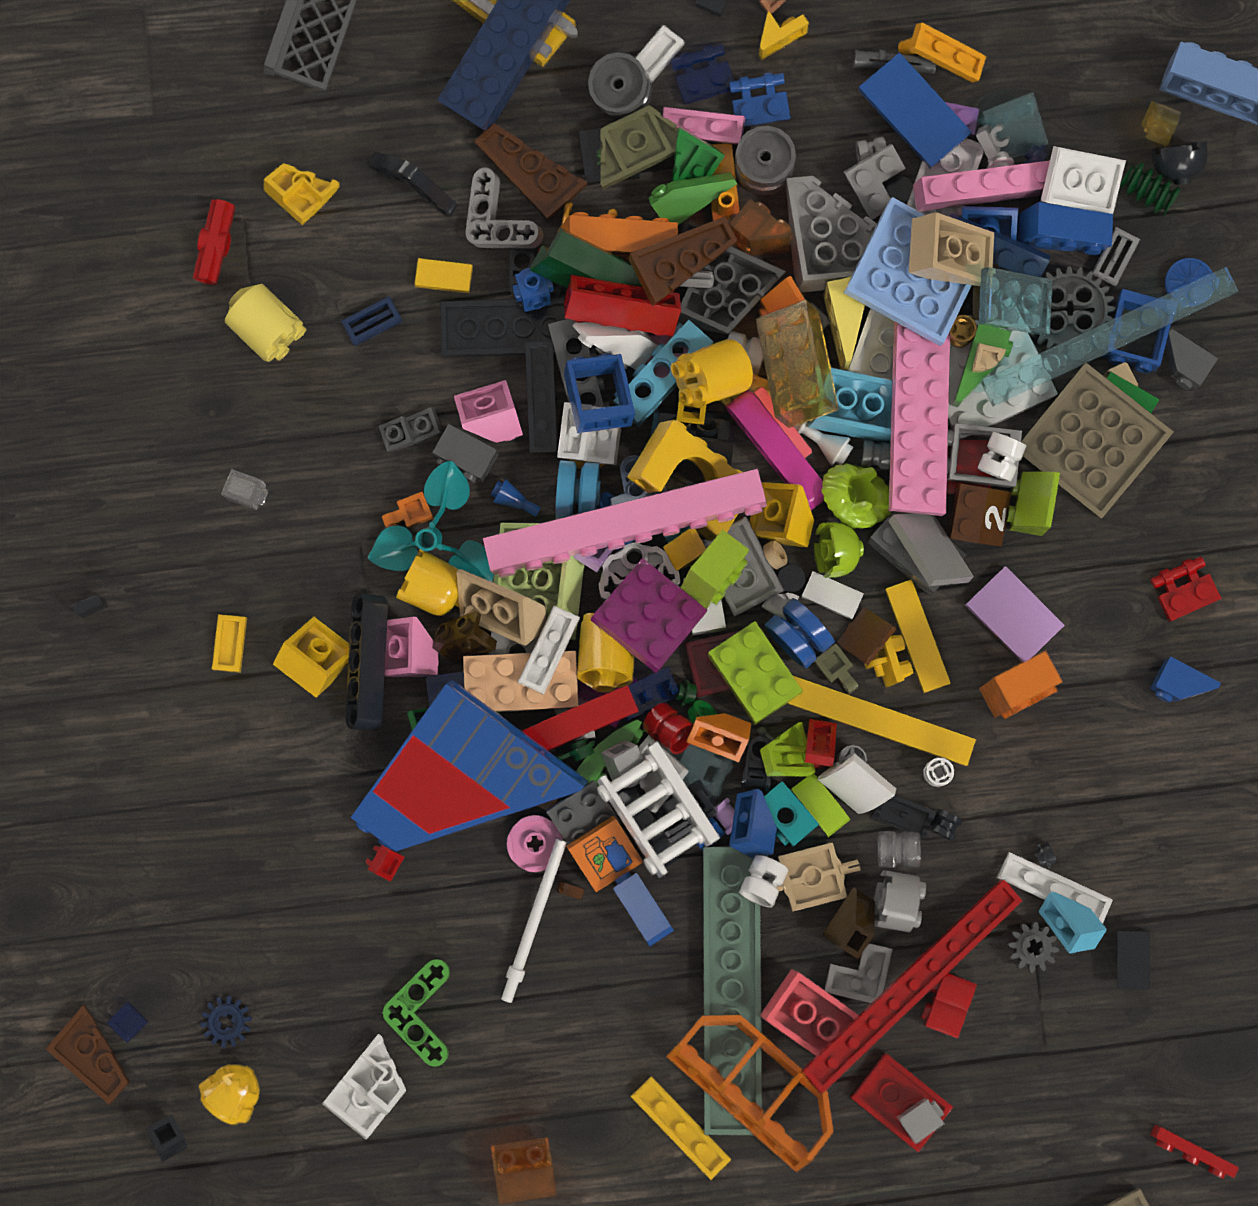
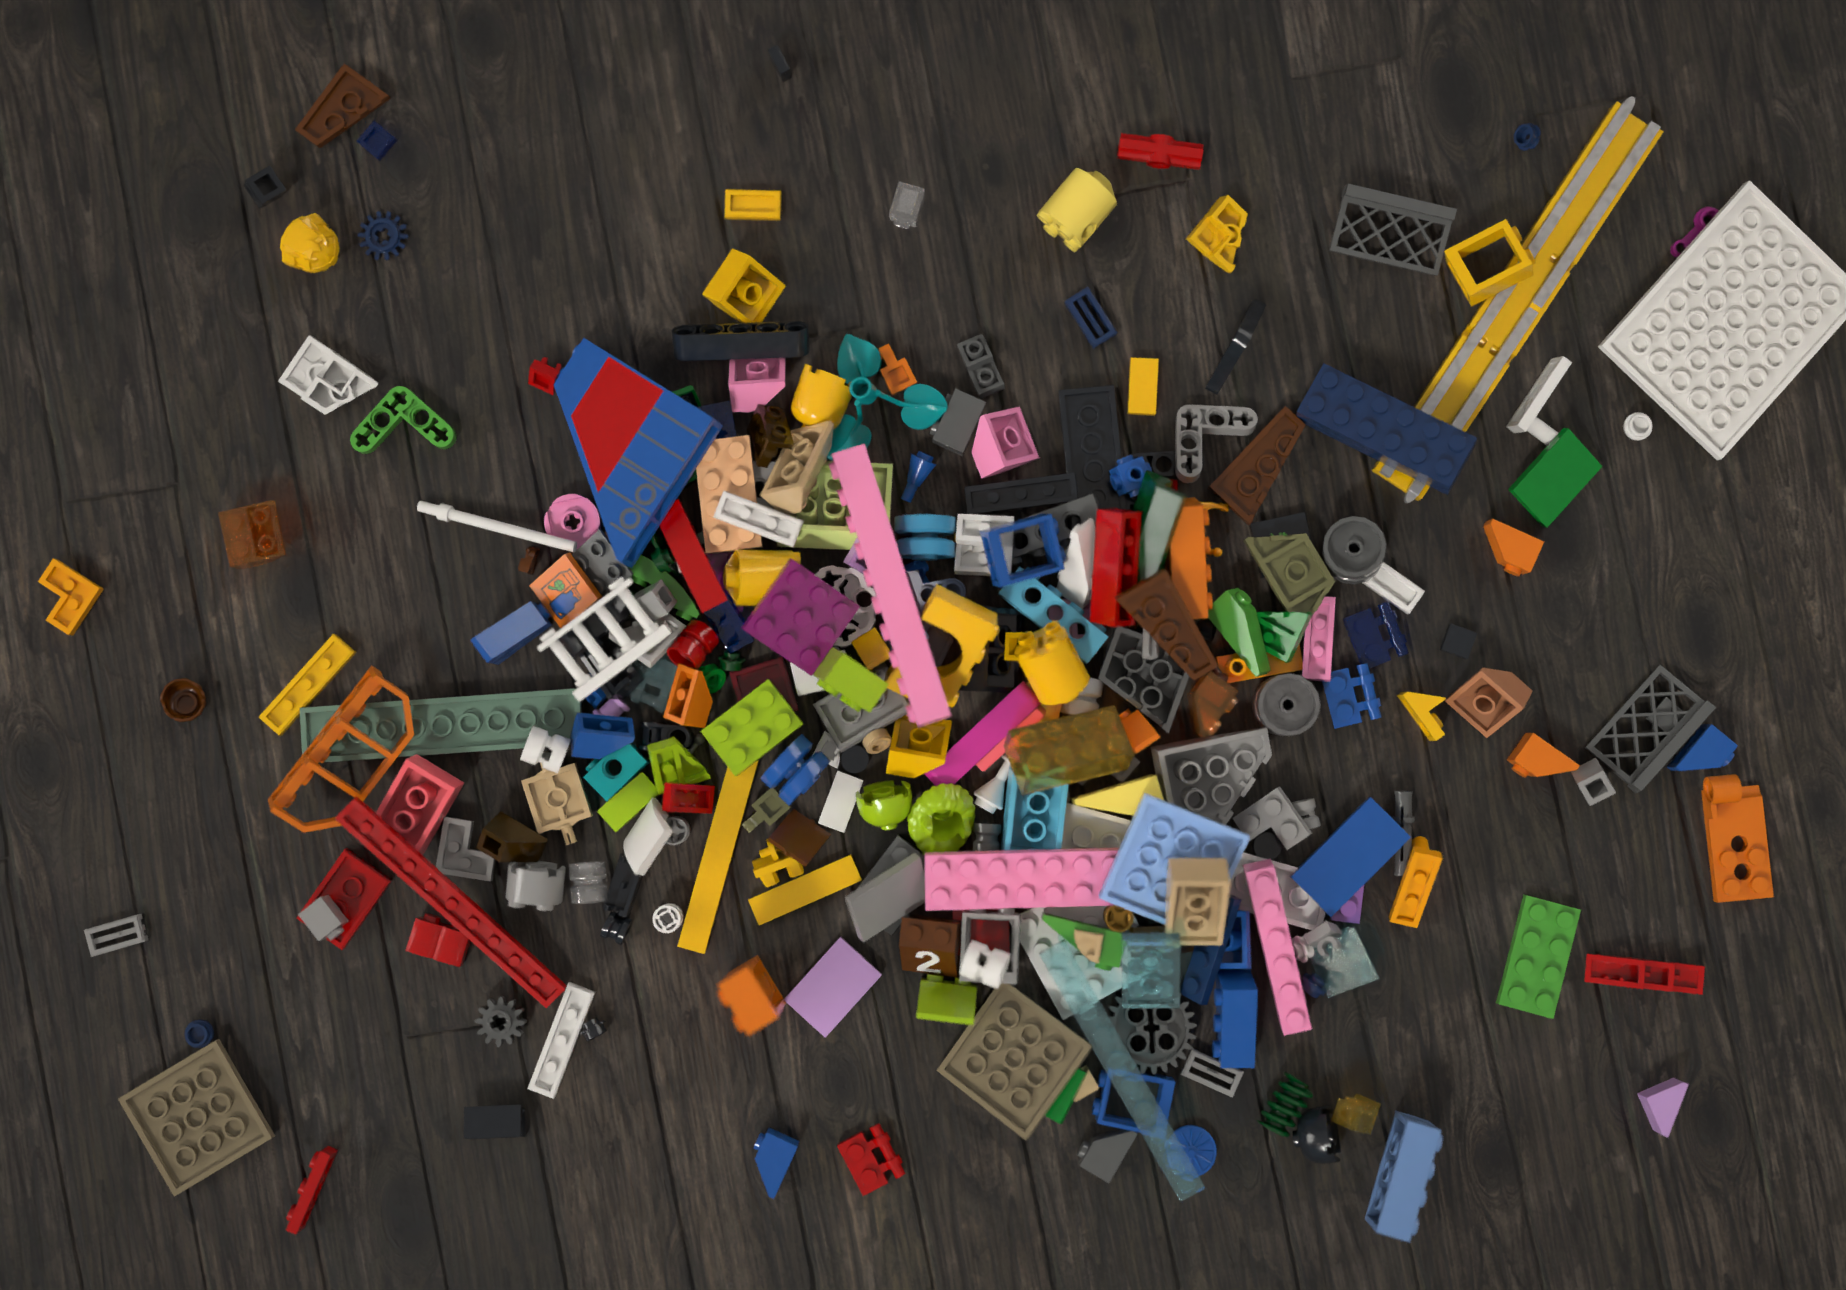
camera: 85 degrees right, 5 degrees up
medium azure slope [1038,892,1107,954] -> none
white tile [1041,146,1126,214] -> none

